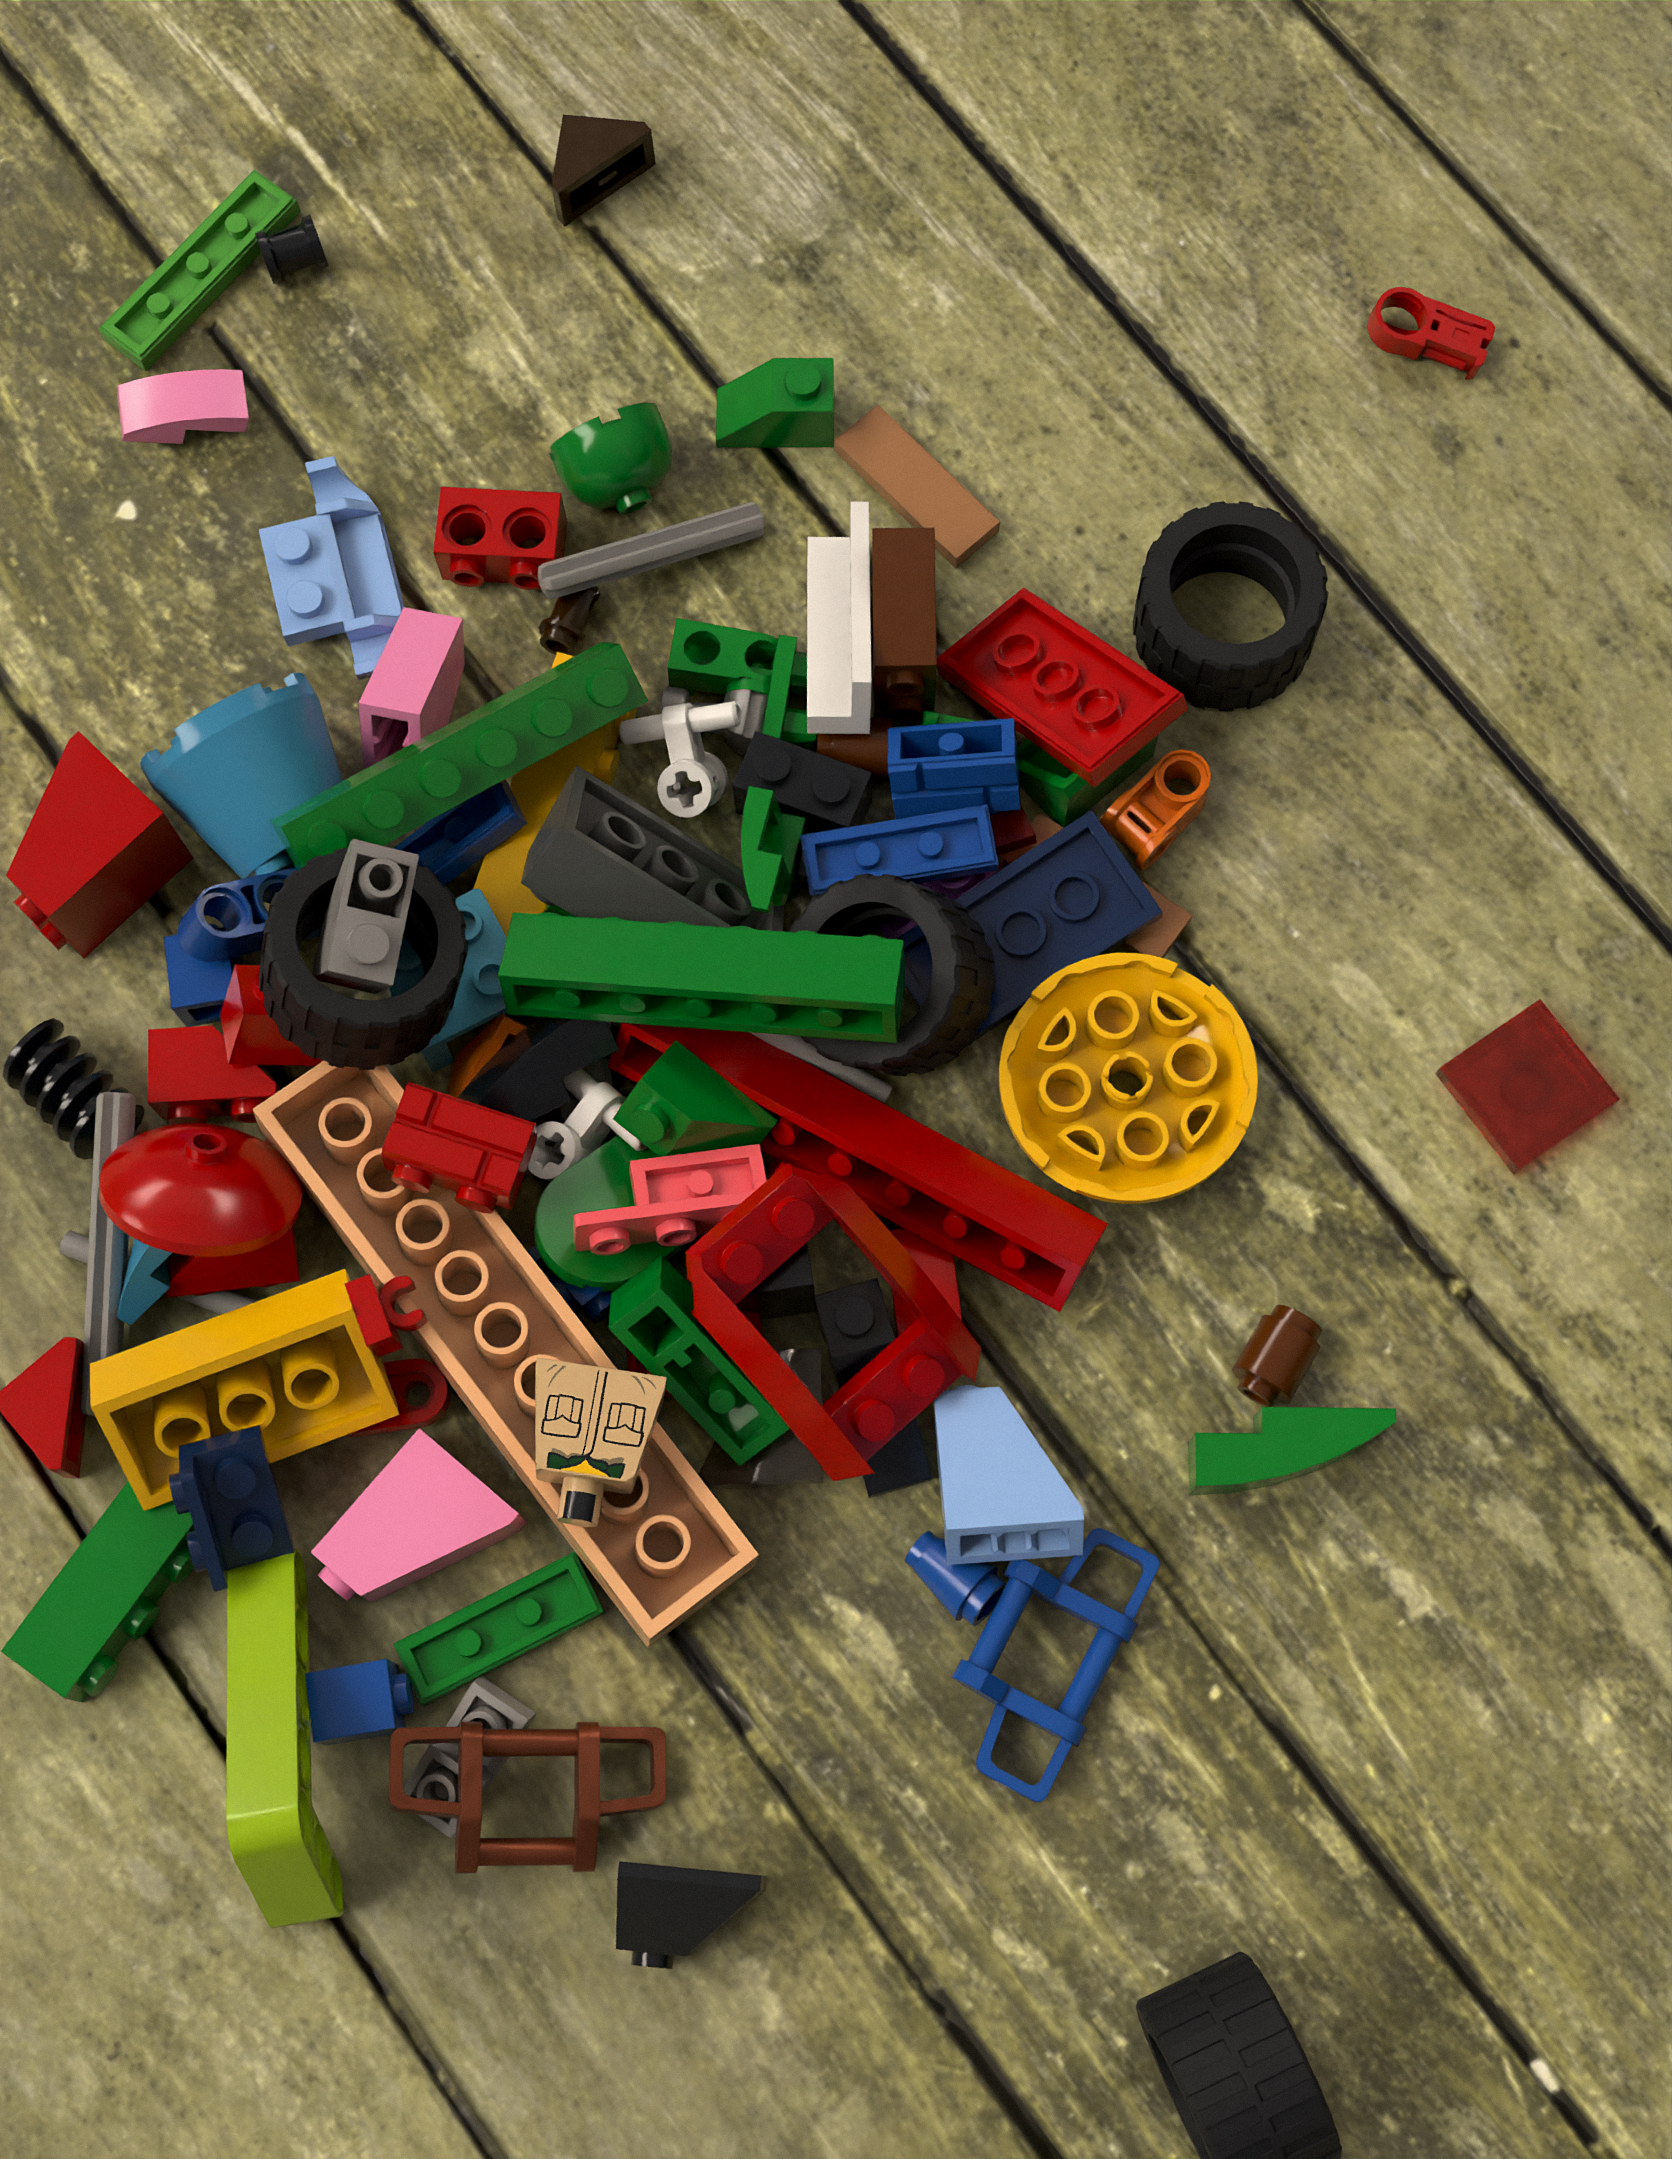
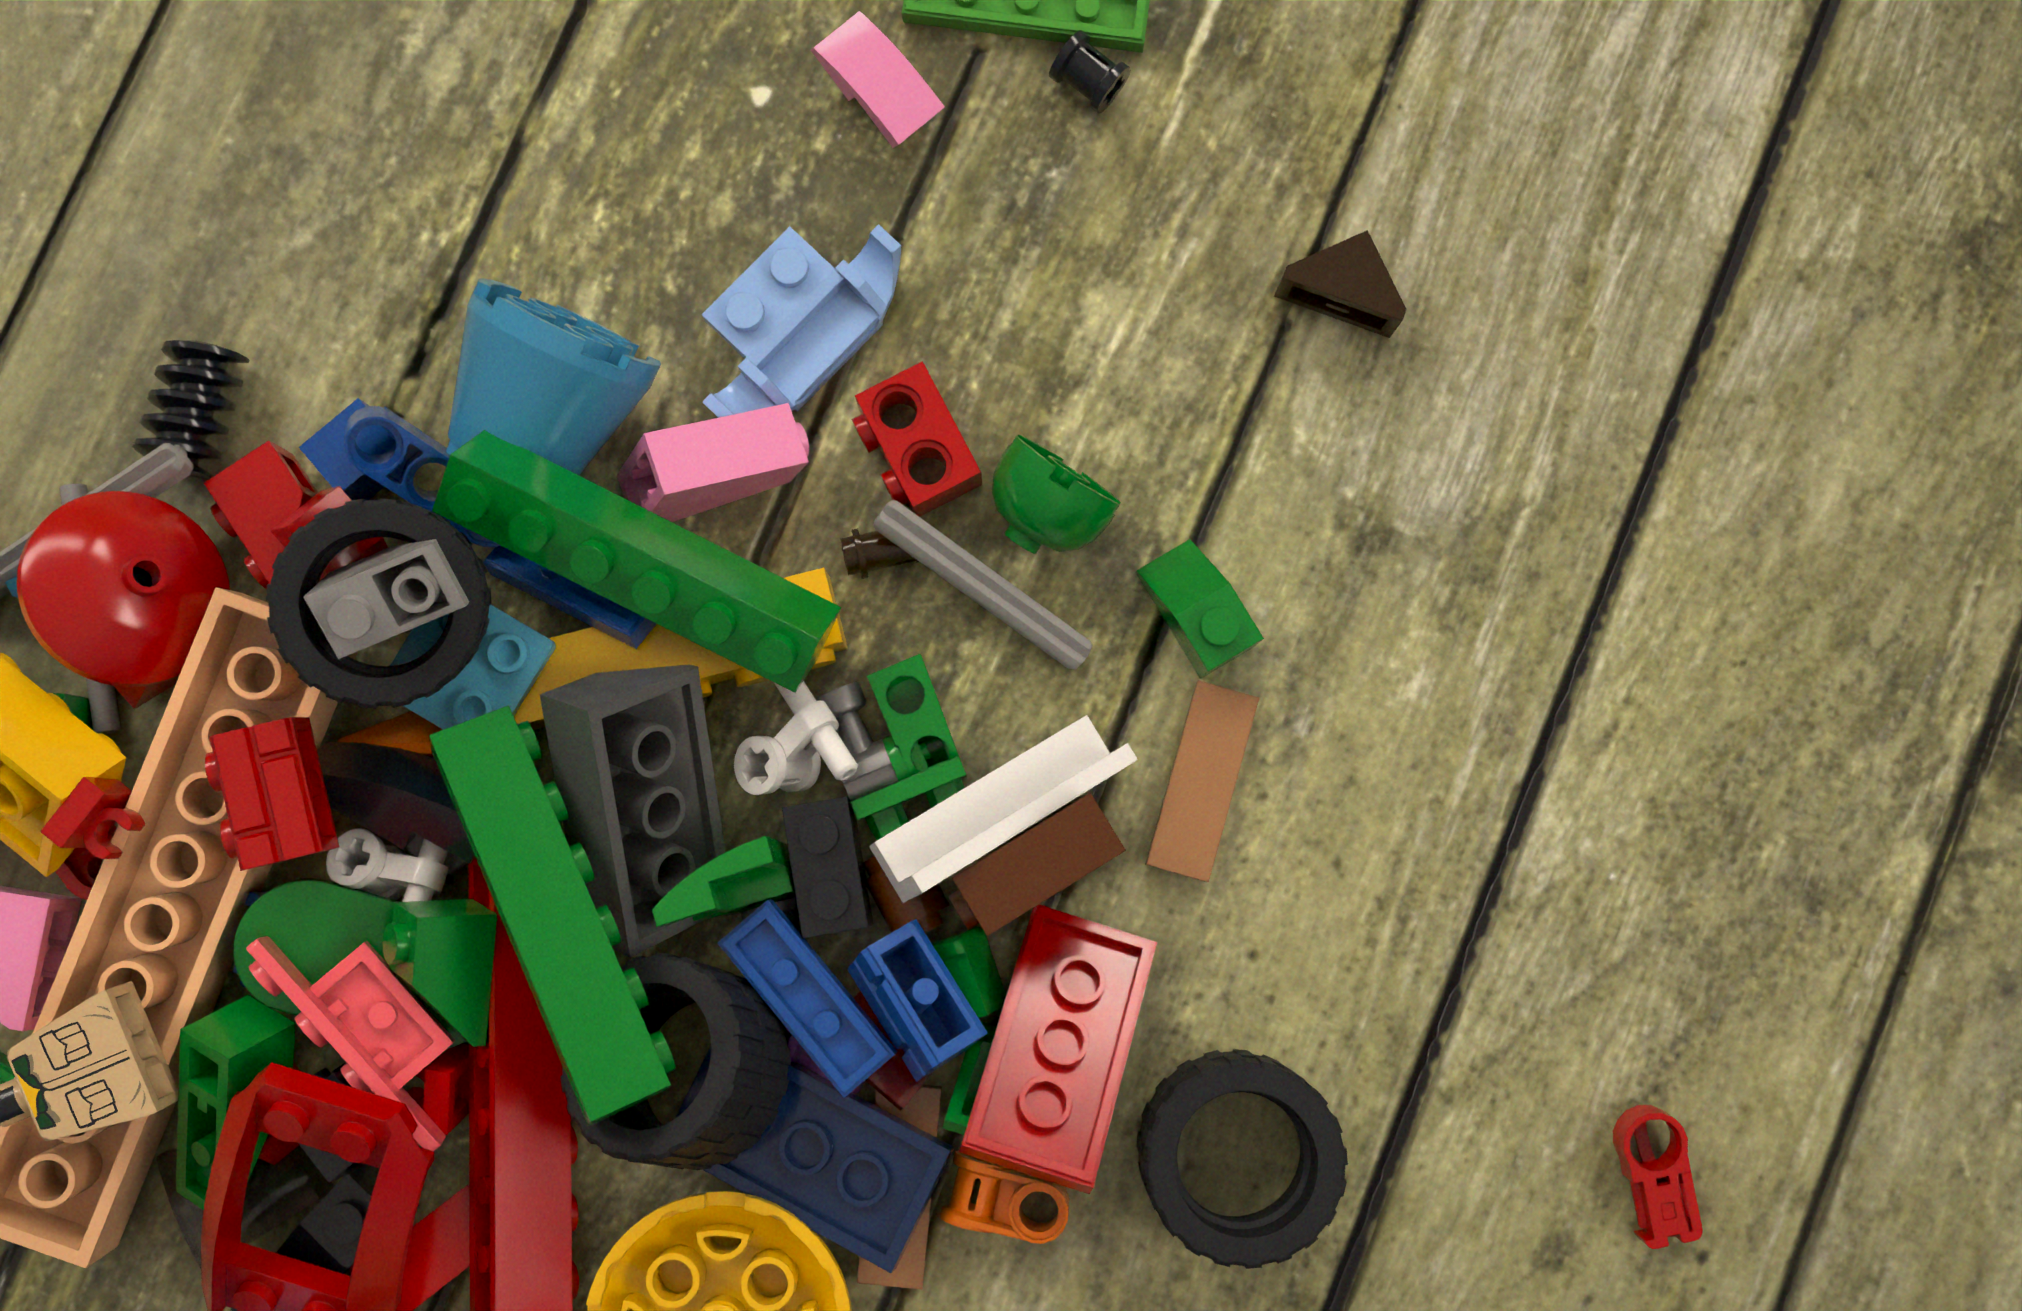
camera: 55 degrees right, 10 degrees up
red slope [6,731,193,959] -> none

